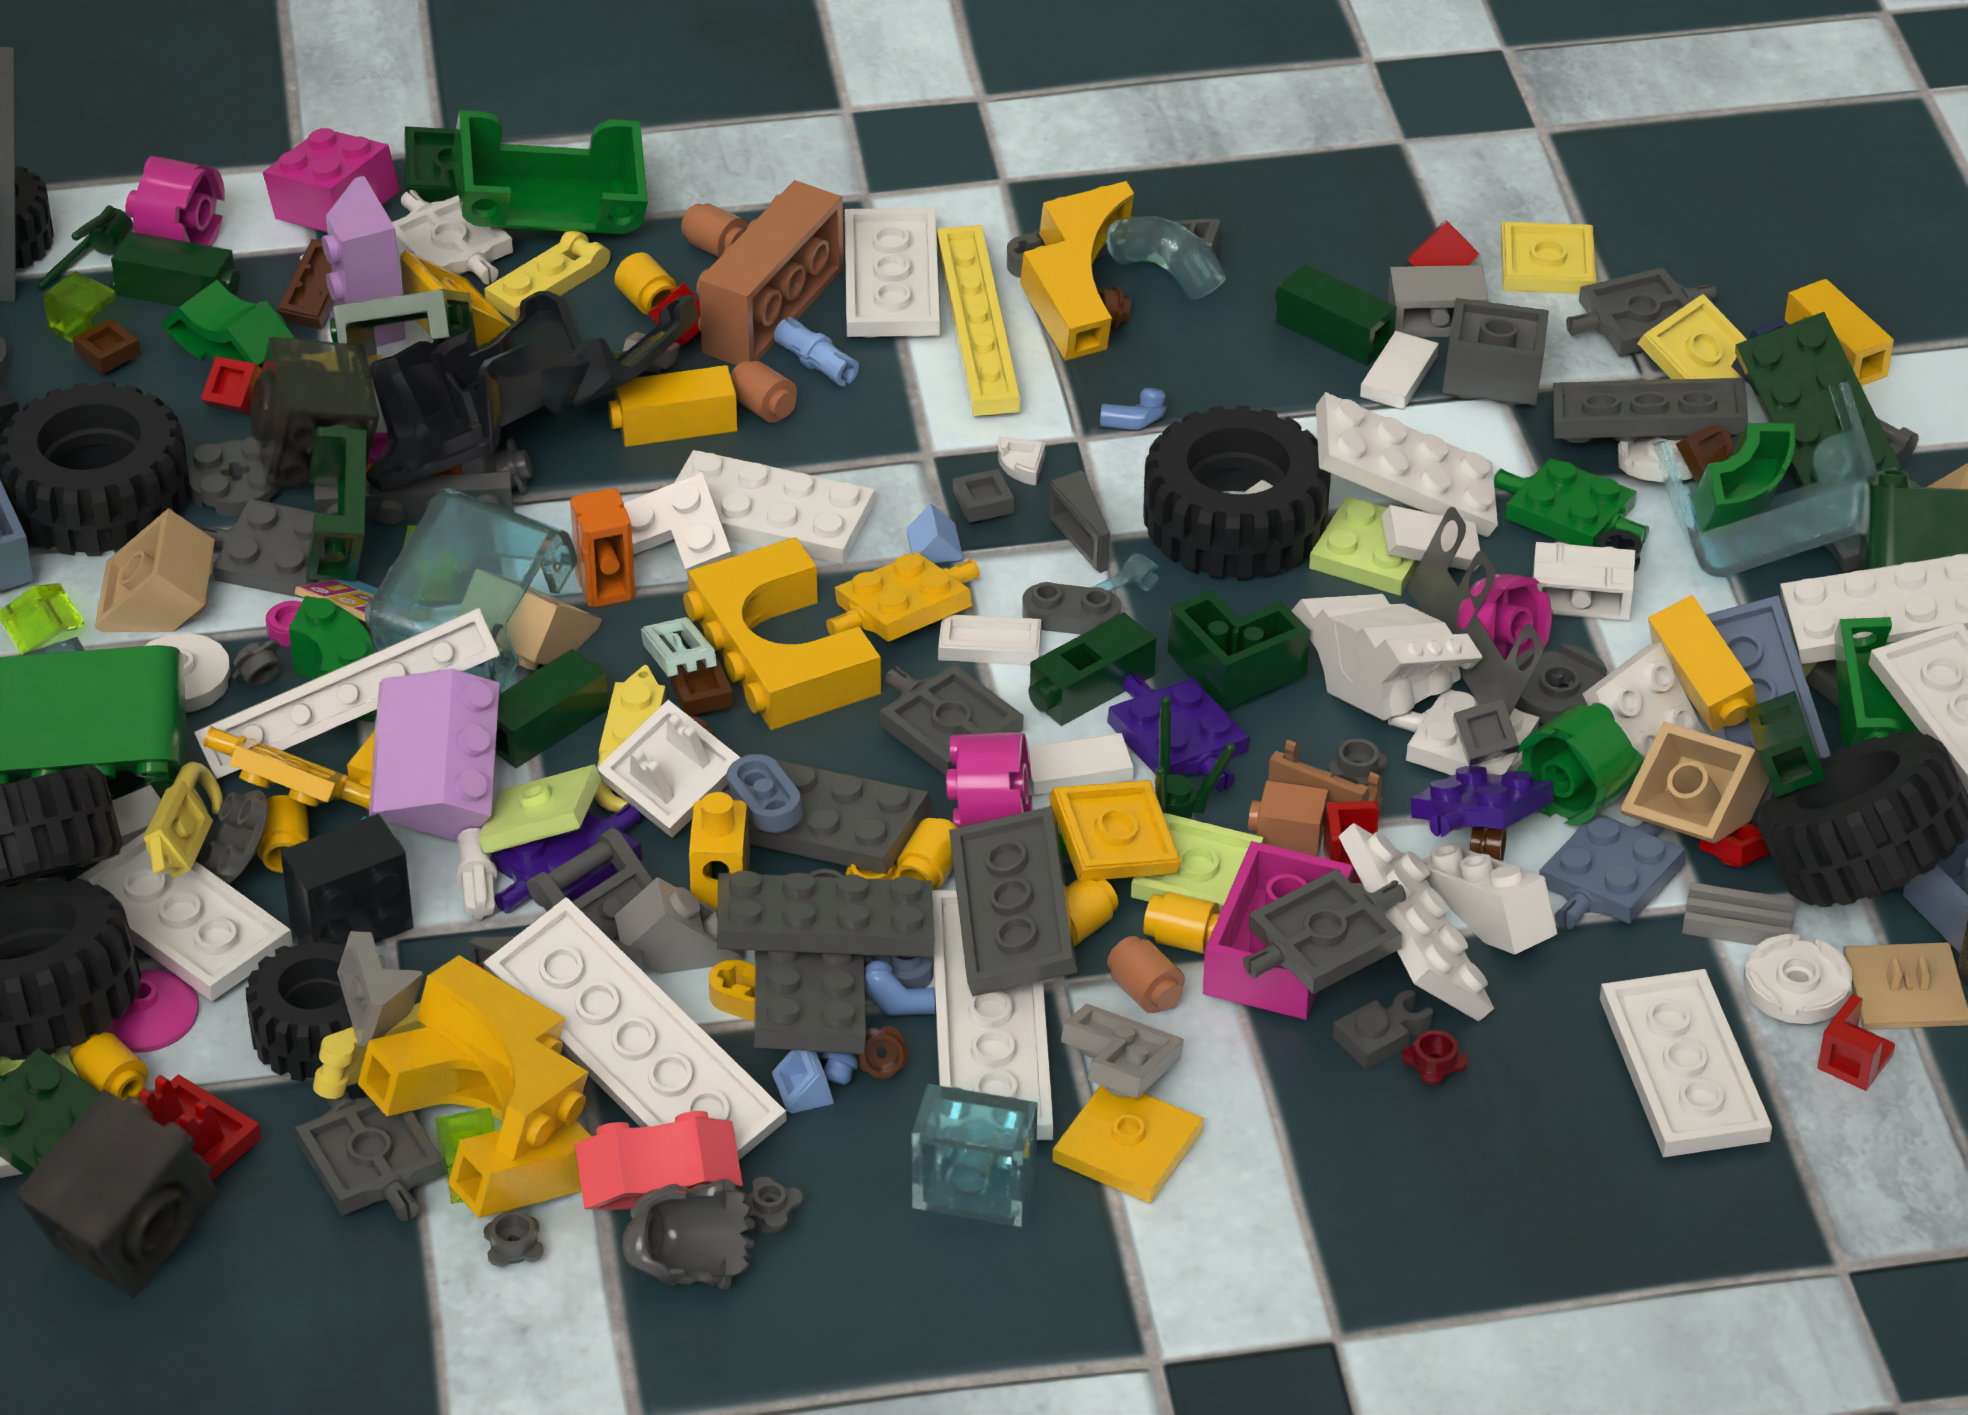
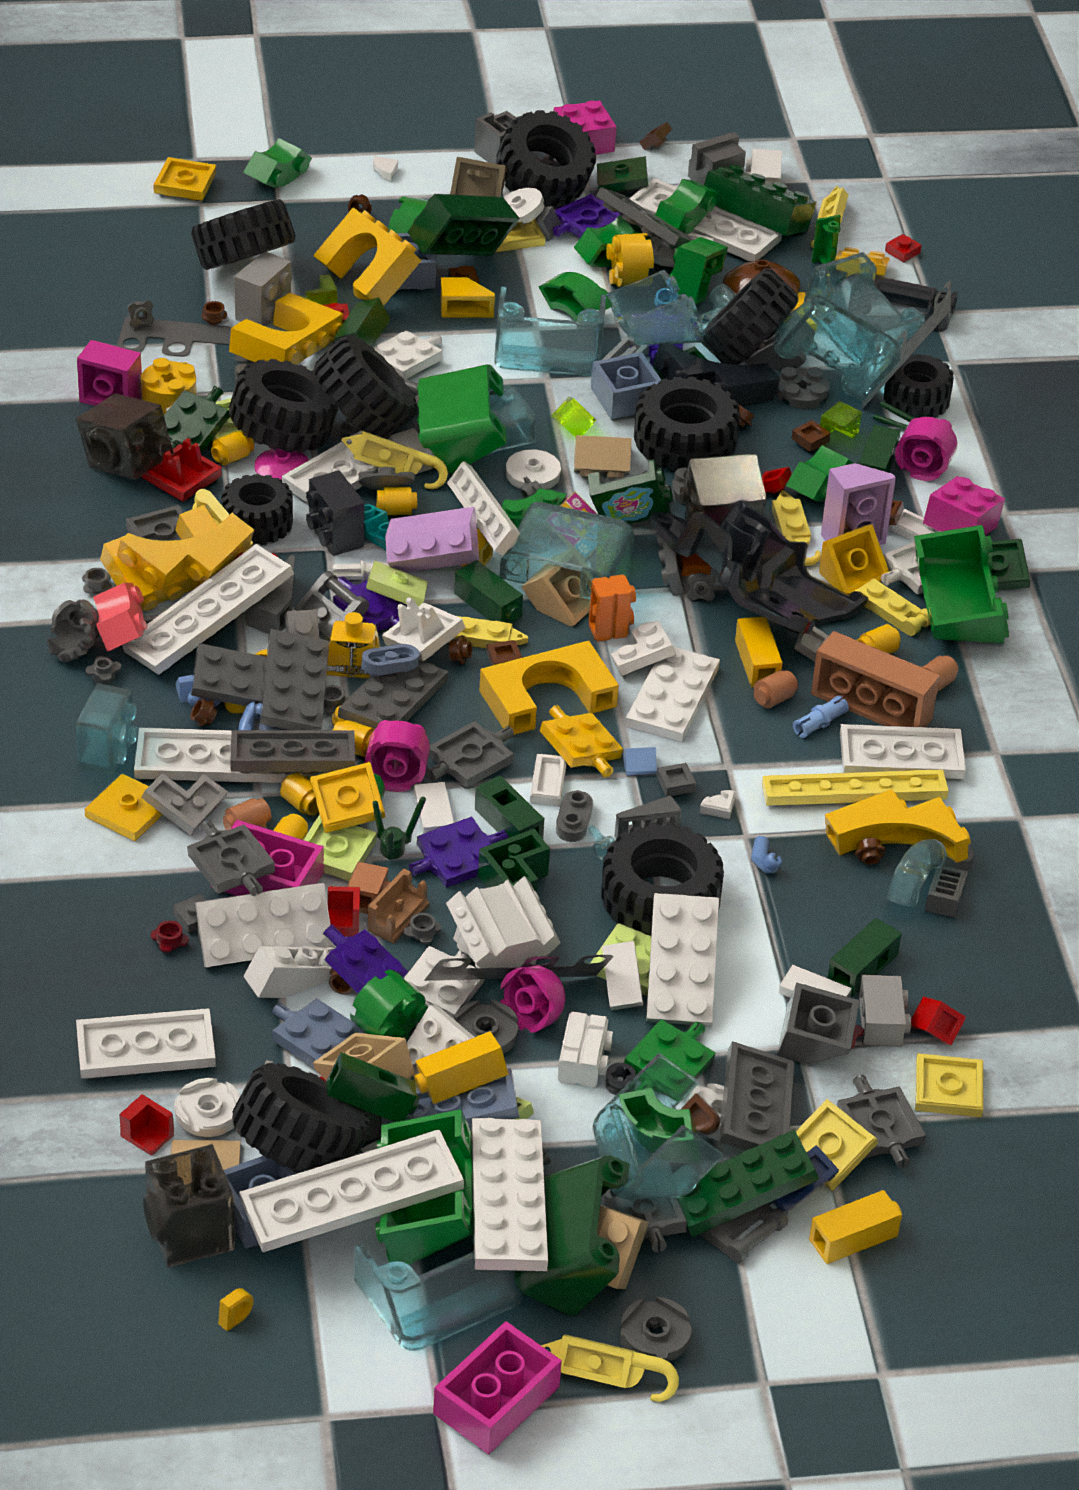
camera: 90 degrees right, 0 degrees up
yellow plate [203,726,371,810] -> none
panel [330,289,476,356] -> none
light grey slope [337,931,424,1047] -> none
light aqua tile [641,617,717,677] -> none
dark grey plate [1453,698,1519,766] -> none

